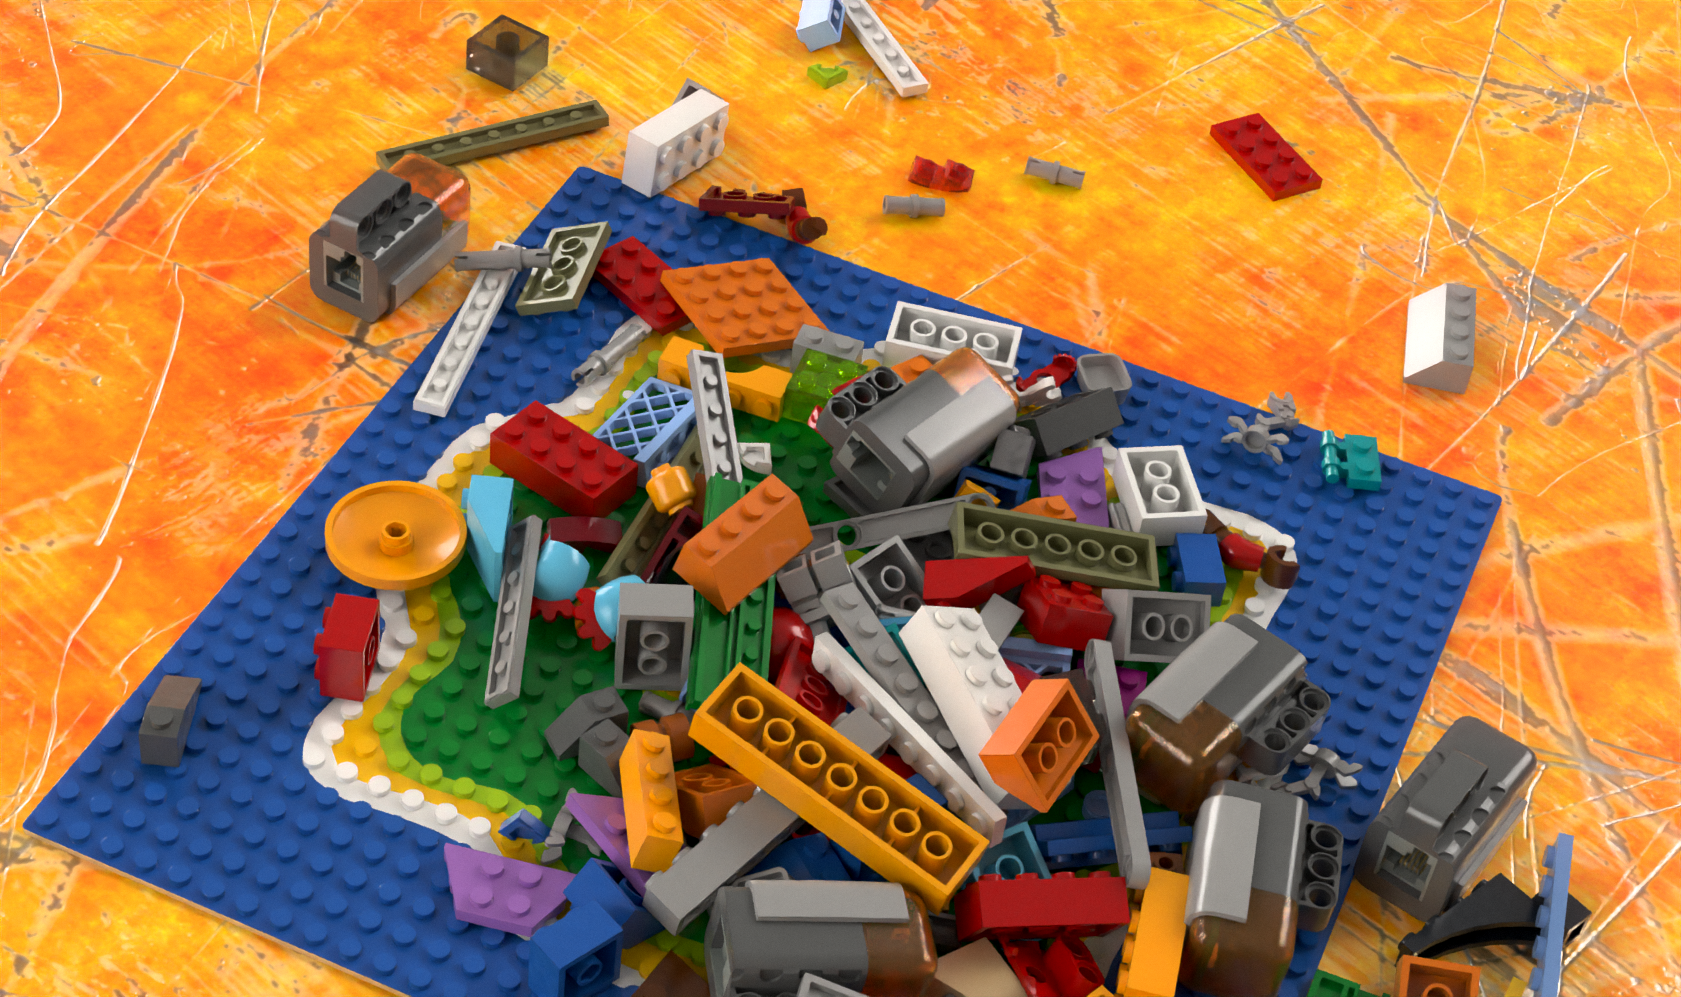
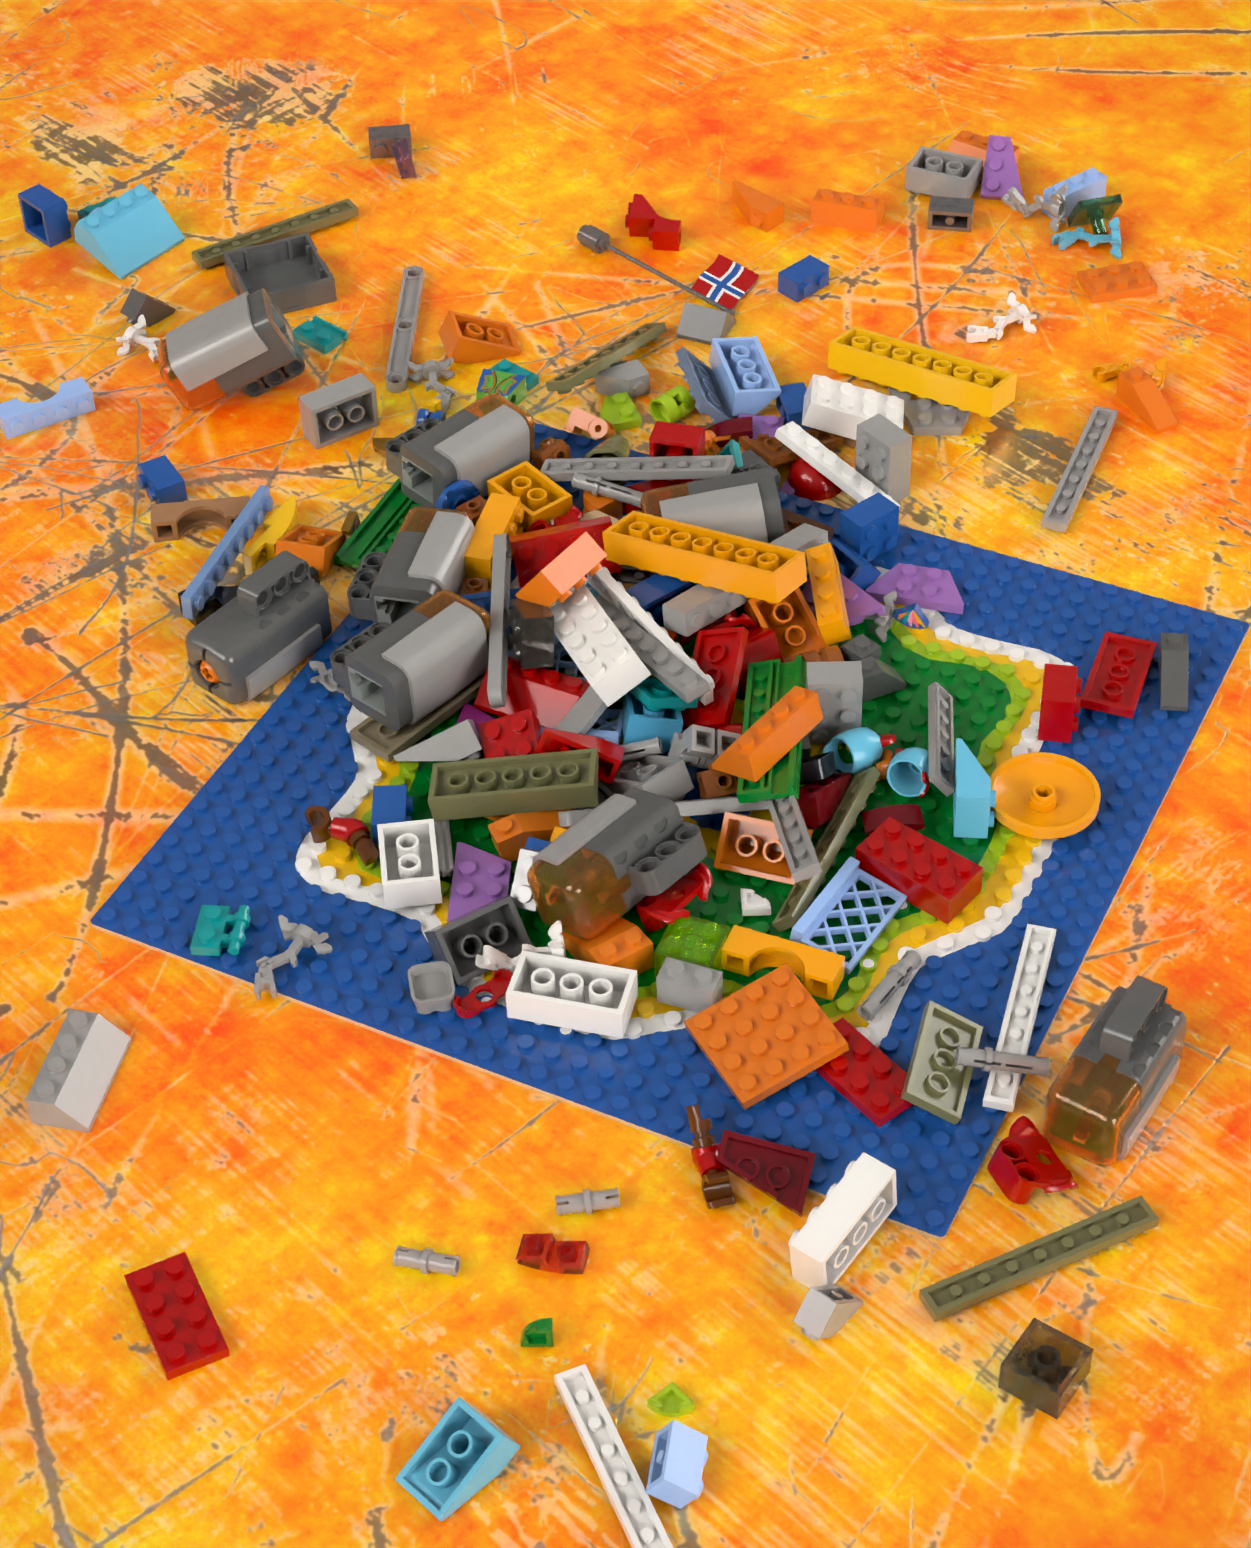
camera: 170 degrees left, 0 degrees up
light orange head [646,463,697,516] -> none
none -> medium azure slope [395,1396,521,1522]
none -> green tile [521,1318,554,1347]
none -> red piece [987,1116,1079,1205]
none -> red plate [1080,631,1157,719]

